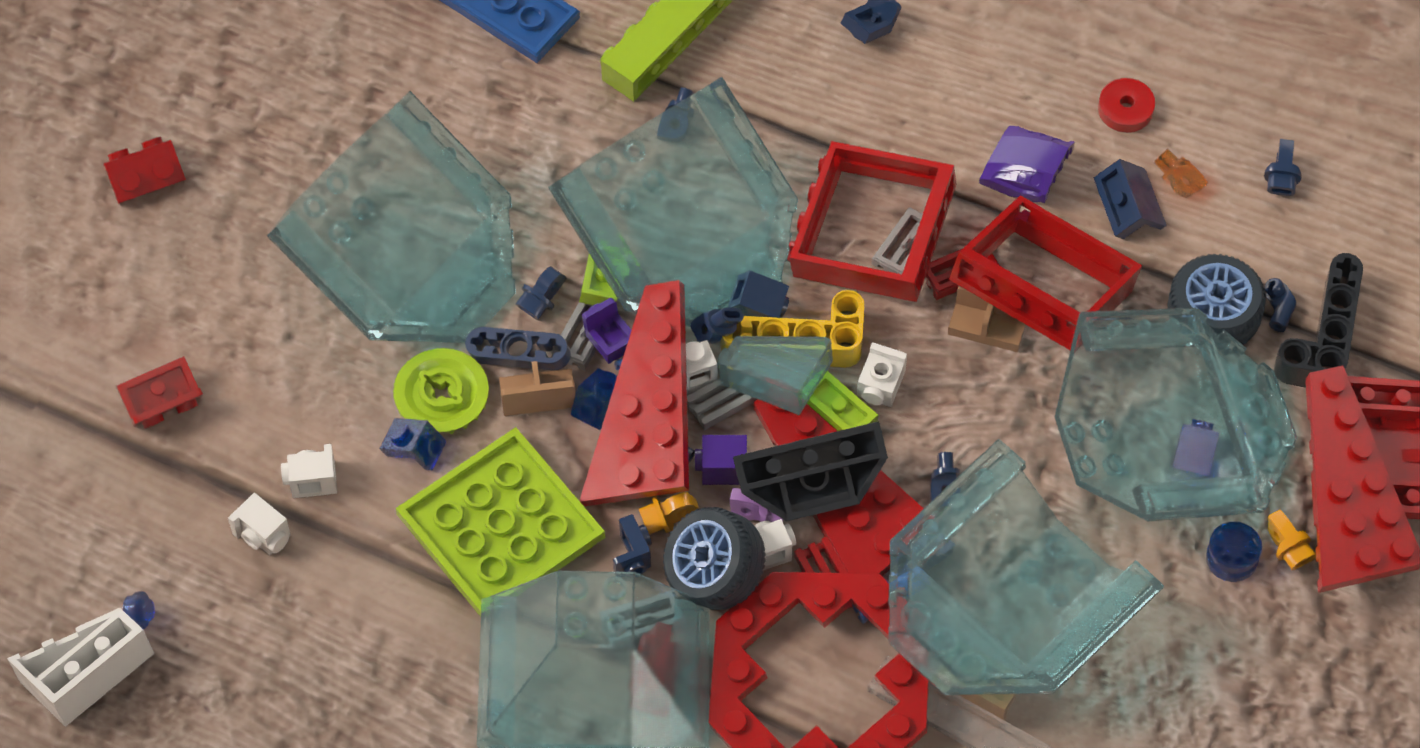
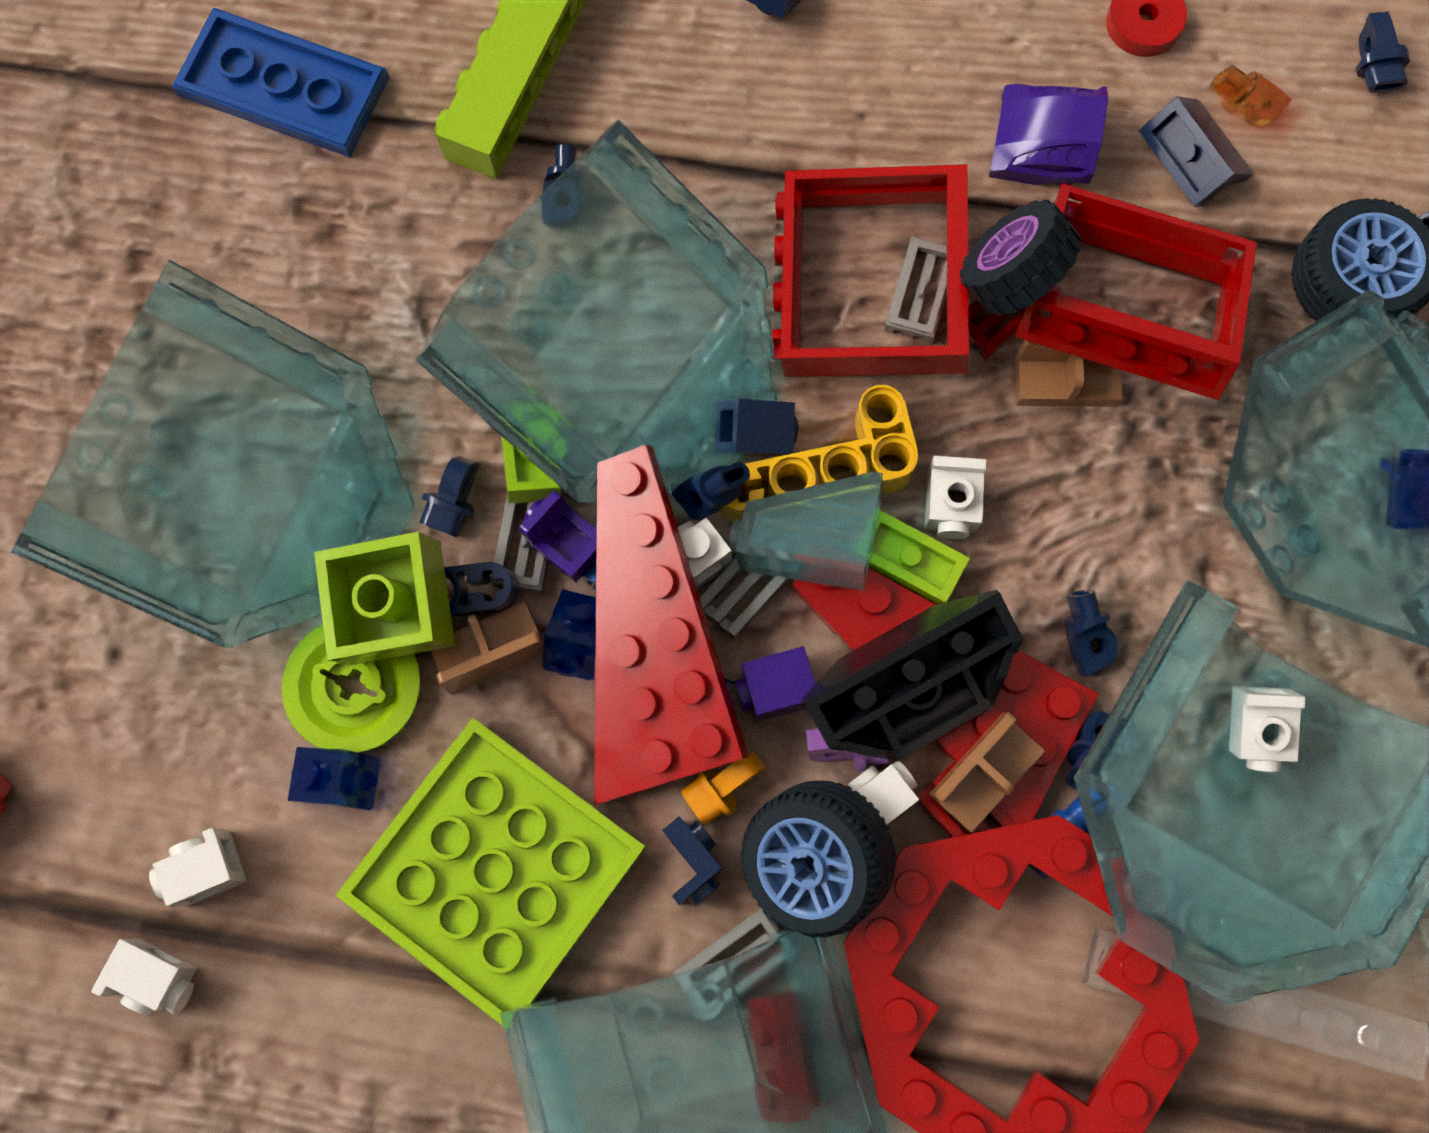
camera: 15 degrees left, 15 degrees up
none -> lime brick [314,532,455,665]
none -> medium nougat panel [928,712,1045,833]
none -> black wheel [960,199,1082,316]
none -> white brick [1229,686,1305,772]

